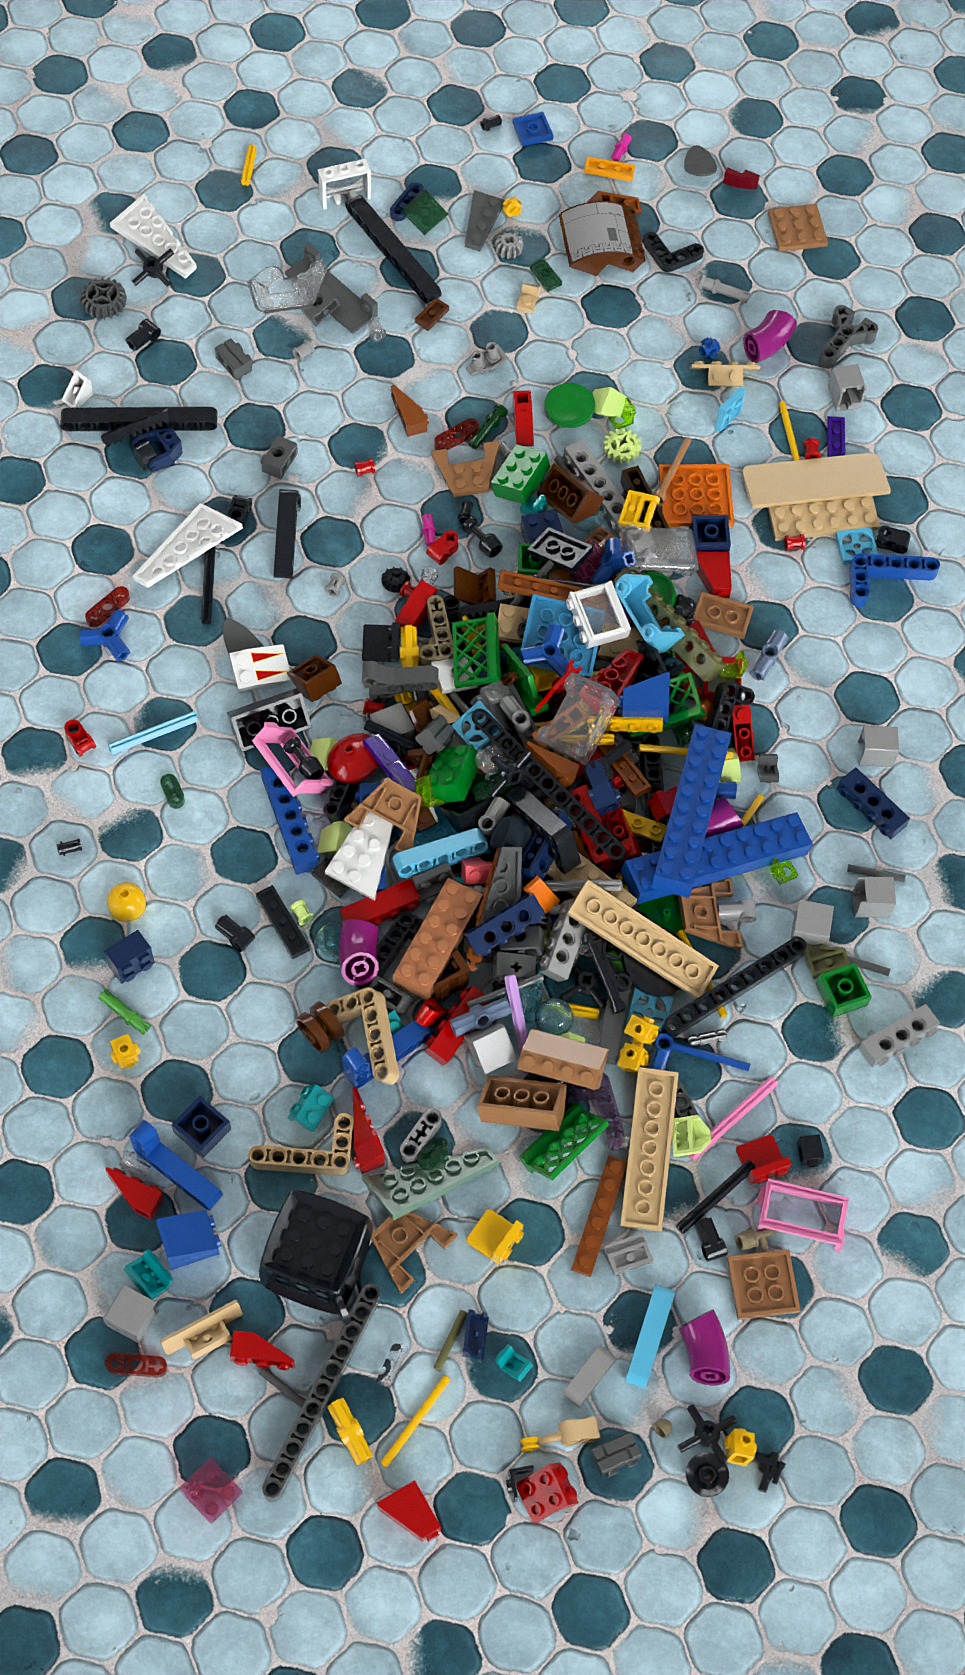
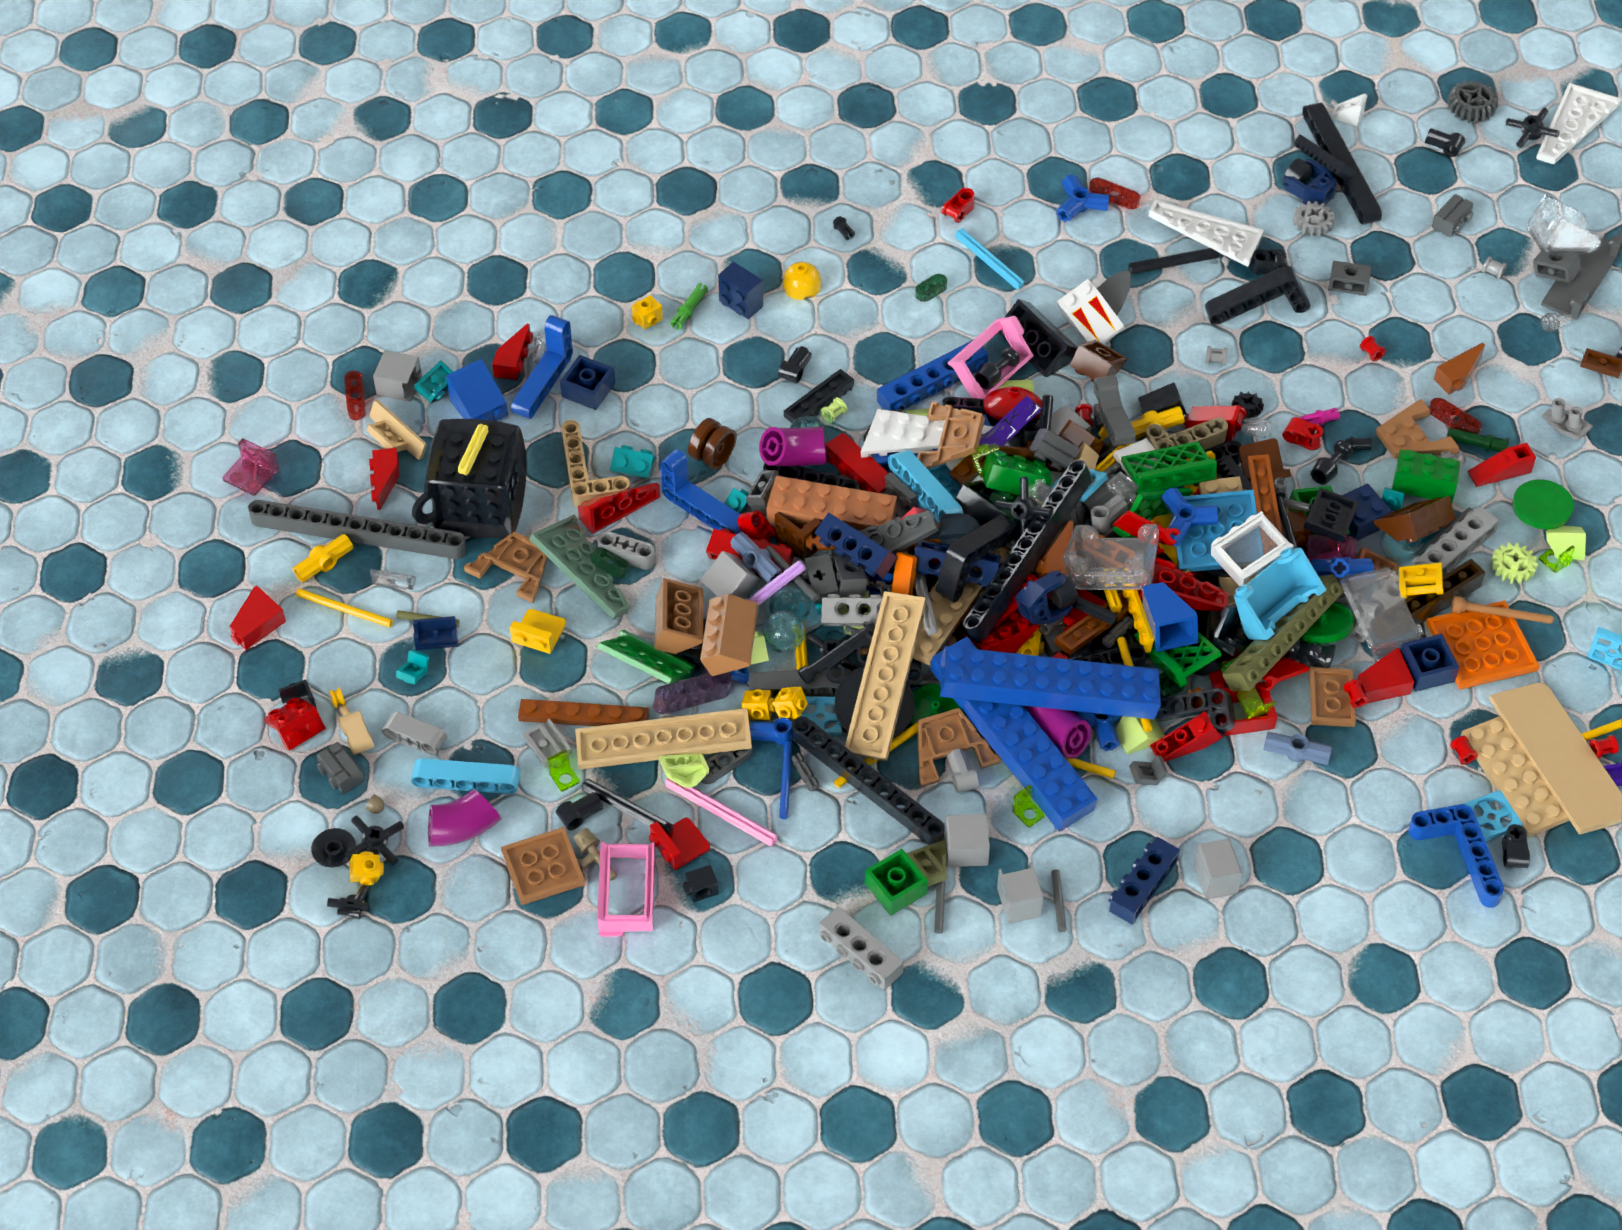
camera: 80 degrees right, 10 degrees down
dark grey bar [259,1368,314,1413] -> none
tan beam [326,987,399,1085] -> none
light grey piece [478,796,510,837] -> none
none -> light yellow axle [458,424,488,475]
none -> clear neon green bracket [547,749,580,792]
none -> light grey gear [1293,201,1335,237]
none -> red bush [1343,679,1369,708]

